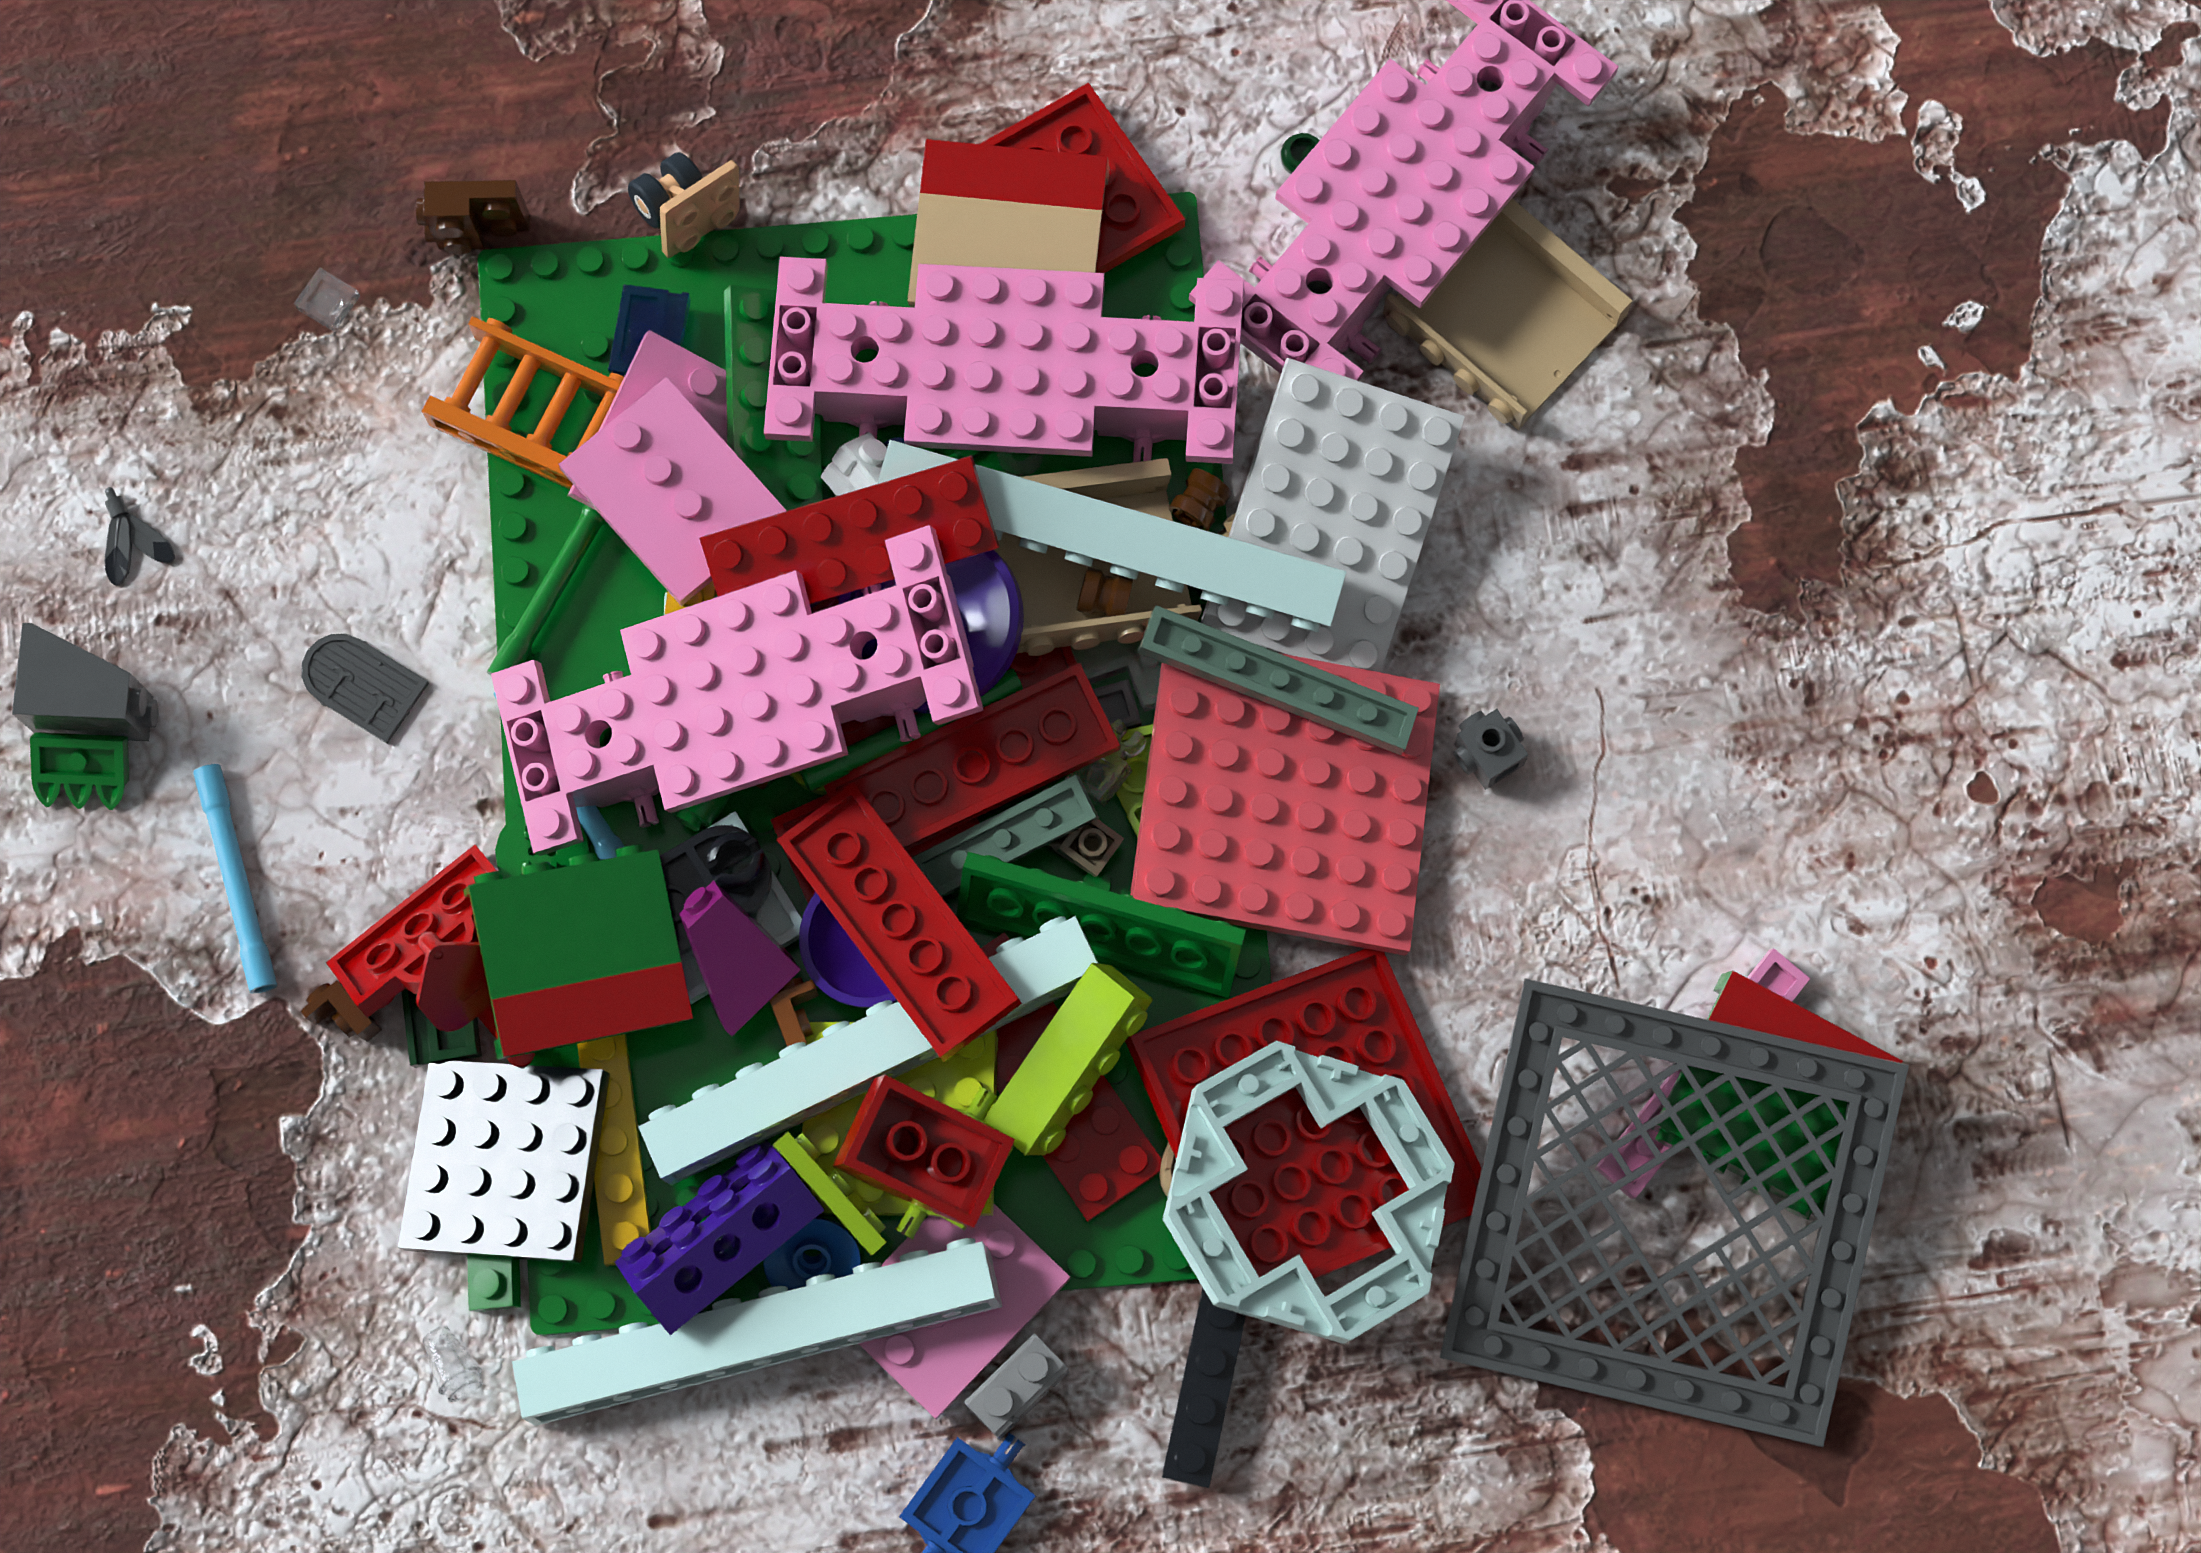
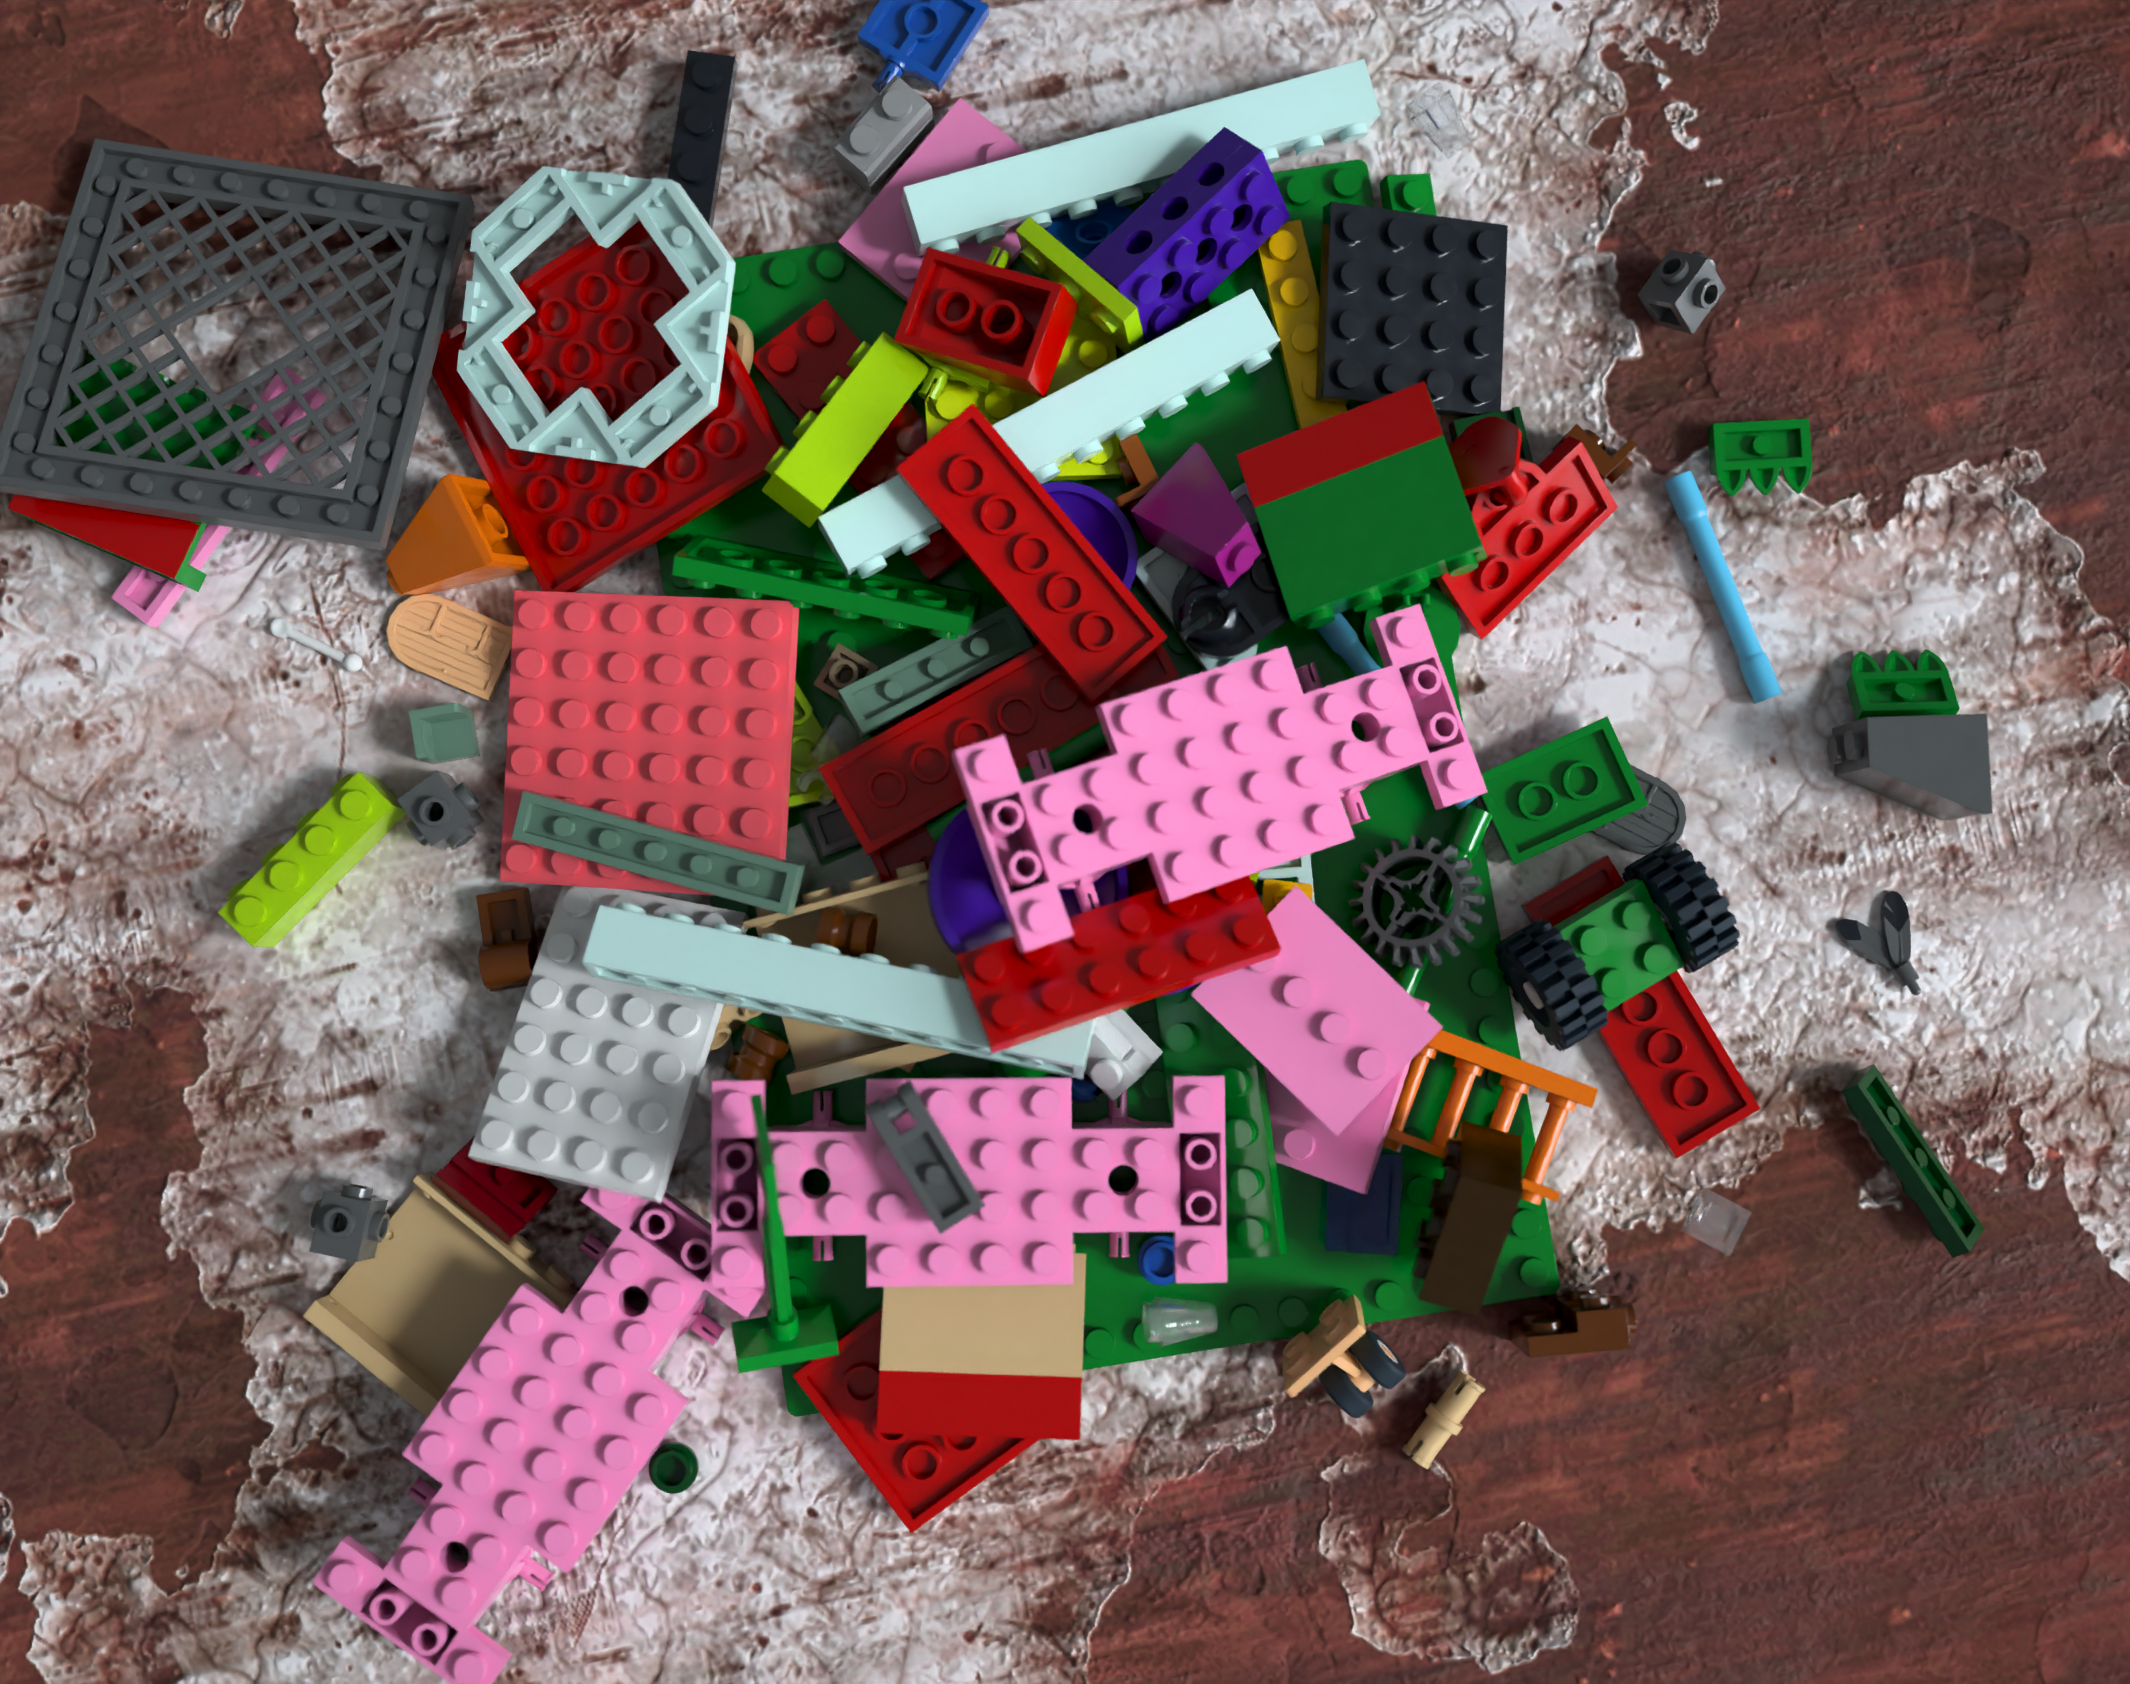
camera: 175 degrees right, 10 degrees up
none -> lime brick [218,771,407,947]
none -> white hinge [270,618,363,672]
none -> dark grey brick [309,1183,389,1262]
none -> orange slope [385,473,532,595]
none -> light nougat window [386,594,513,702]
none -> sand green panel [408,703,480,765]
none -> dark red plate [432,1136,558,1245]
none -> reddish brown plate [476,888,539,992]
none -> green piece [731,1094,839,1373]
none -> dark grey plate [865,1080,985,1234]
none -> blue plate [1137,1235,1175,1286]
none -> clear cone [1142,1297,1217,1347]
none -> dark grey gear [1349,835,1485,969]
none -> tan pin [1402,1369,1486,1469]
none -> dark brown brick [1412,1121,1523,1316]
none -> green plate [1479,717,1648,866]
none -> black plate [1494,841,1740,1051]
none -> red plate [1521,855,1761,1159]
none -> dark grey brick [1638,249,1726,334]
none -> green plate [1707,418,1812,497]
none -> dark green plate [1841,1064,1984,1258]

